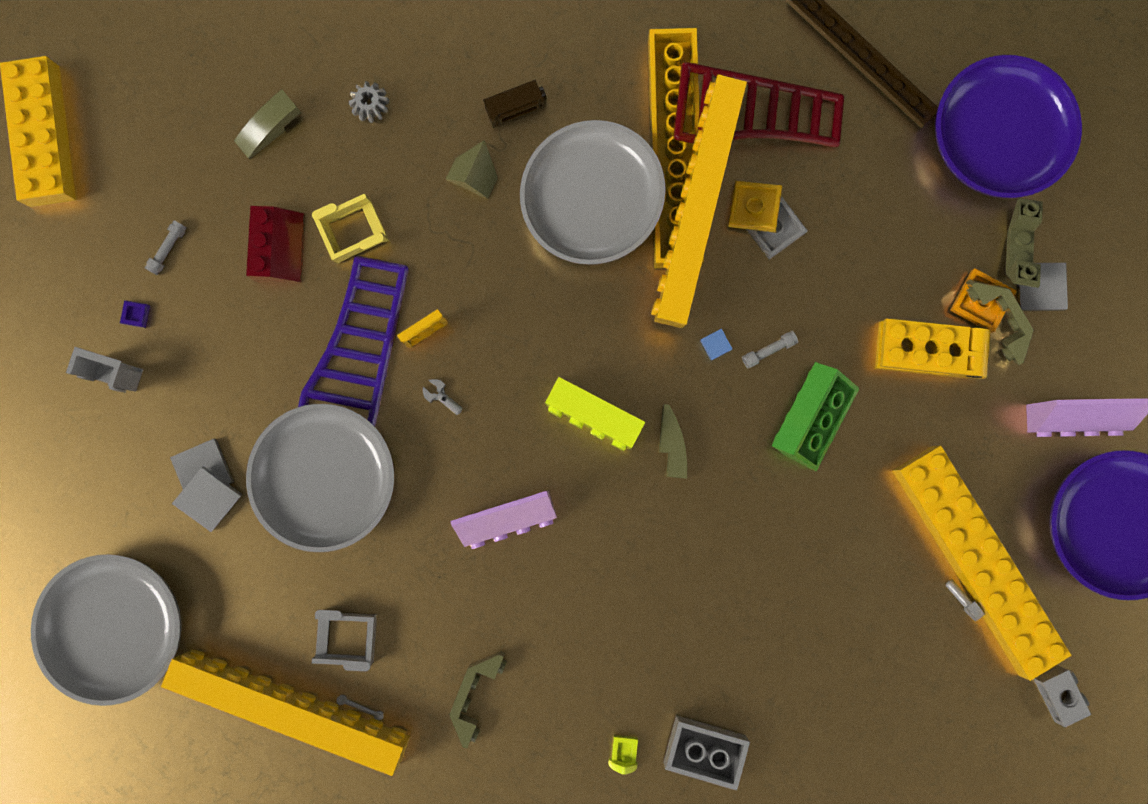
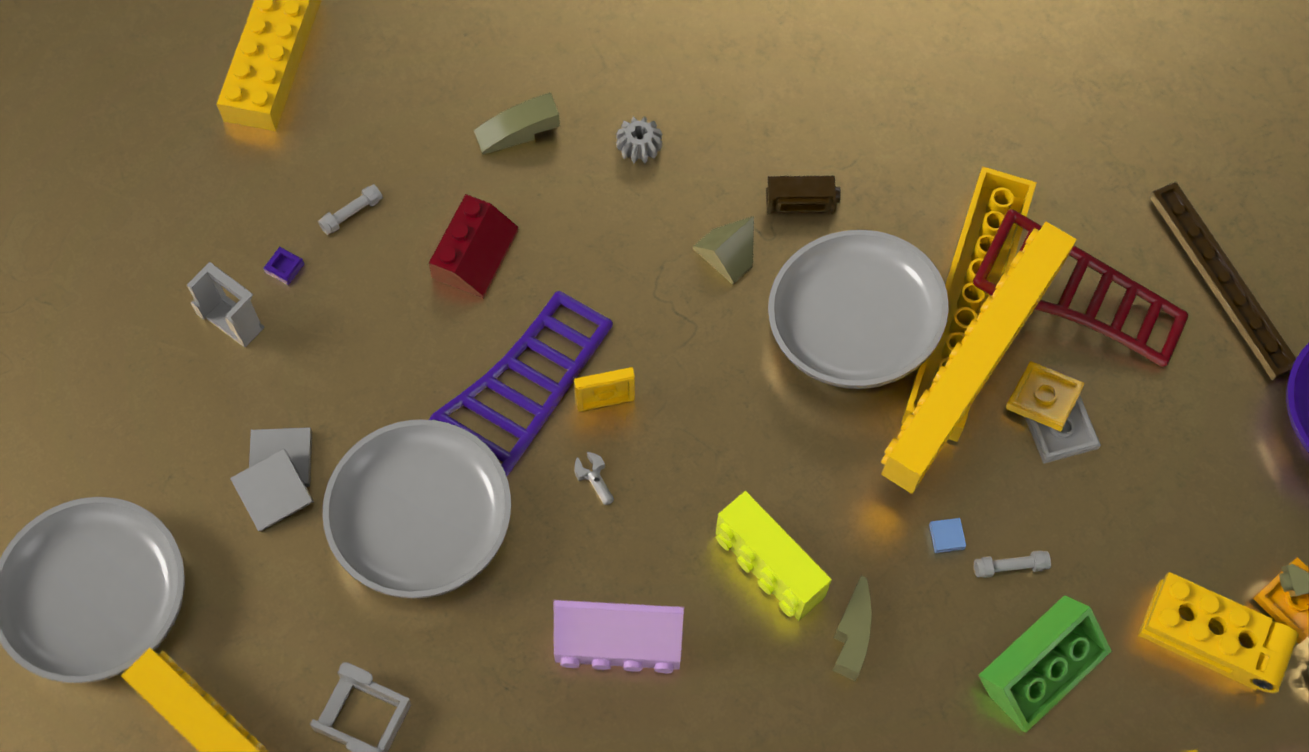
camera: 15 degrees right, 20 degrees down
light yellow piece [312,194,389,264] -> none

